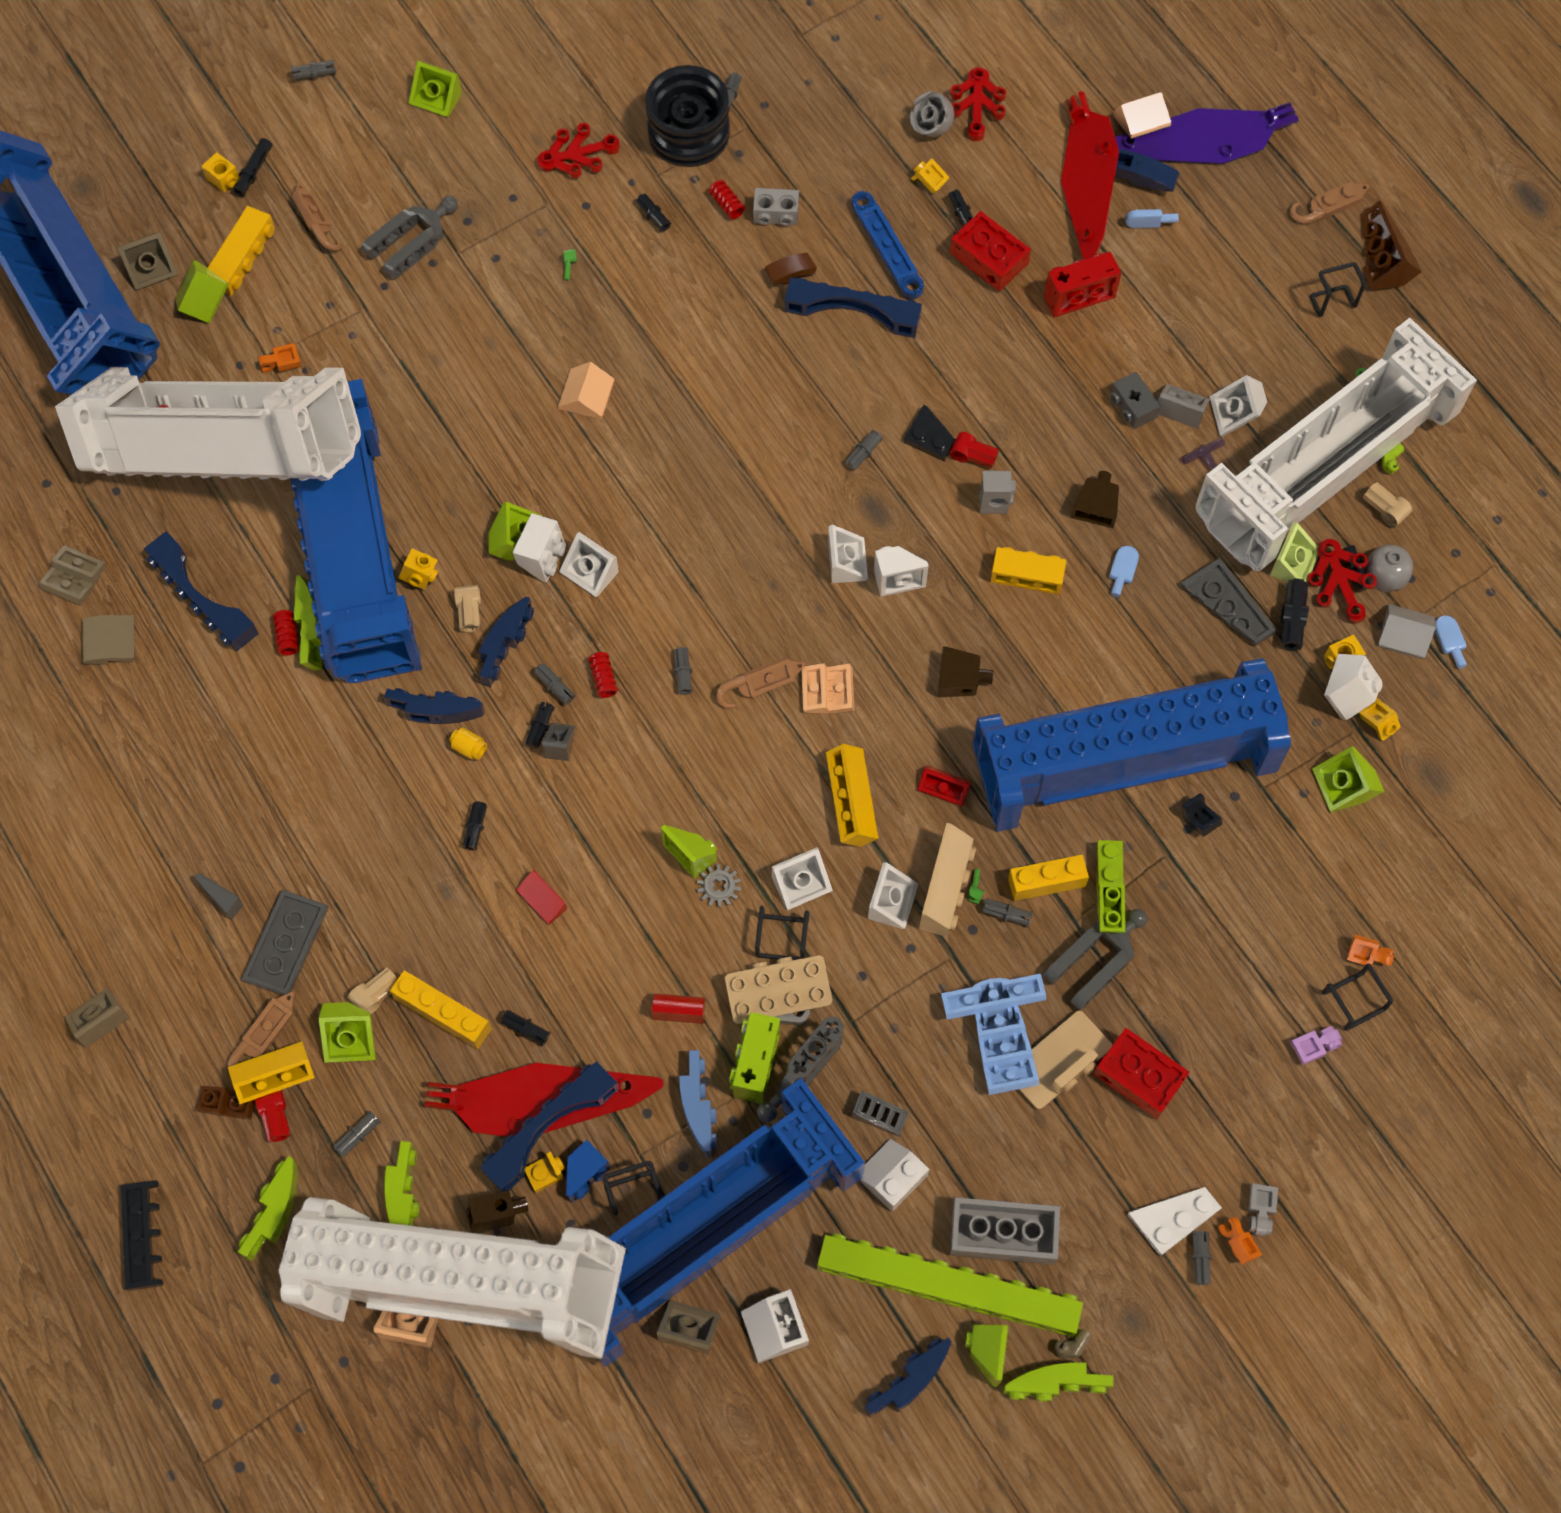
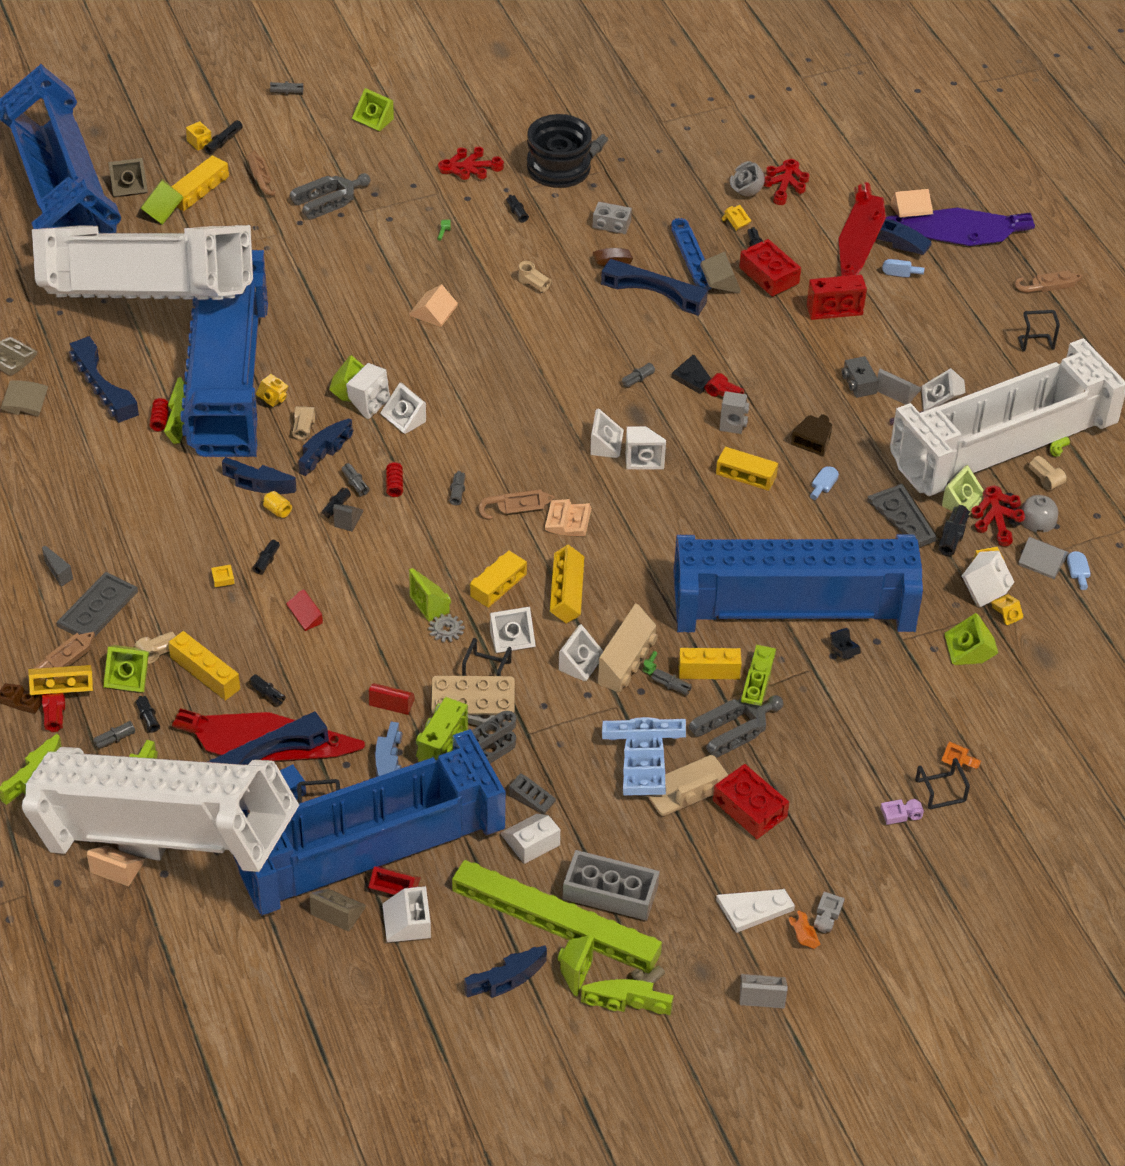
camera: 10 degrees right, 20 degrees down
red piece [709,180,745,220] -> none
red slope [917,765,972,806] -> none
dark brown torso [937,646,994,697] -> none
dark grey axle [1191,1231,1212,1285] -> none
reddish brown wedge [1362,200,1422,290] -> none
none -> black axle [136,696,160,733]
none -> yellow plate [211,565,234,587]
none -> red brick [368,866,421,895]
none -> yellow brick [470,550,527,608]
none -> tan piece [518,261,551,293]
none -> dark tan slope [700,252,741,293]
none -> light grey slope [740,974,788,1008]

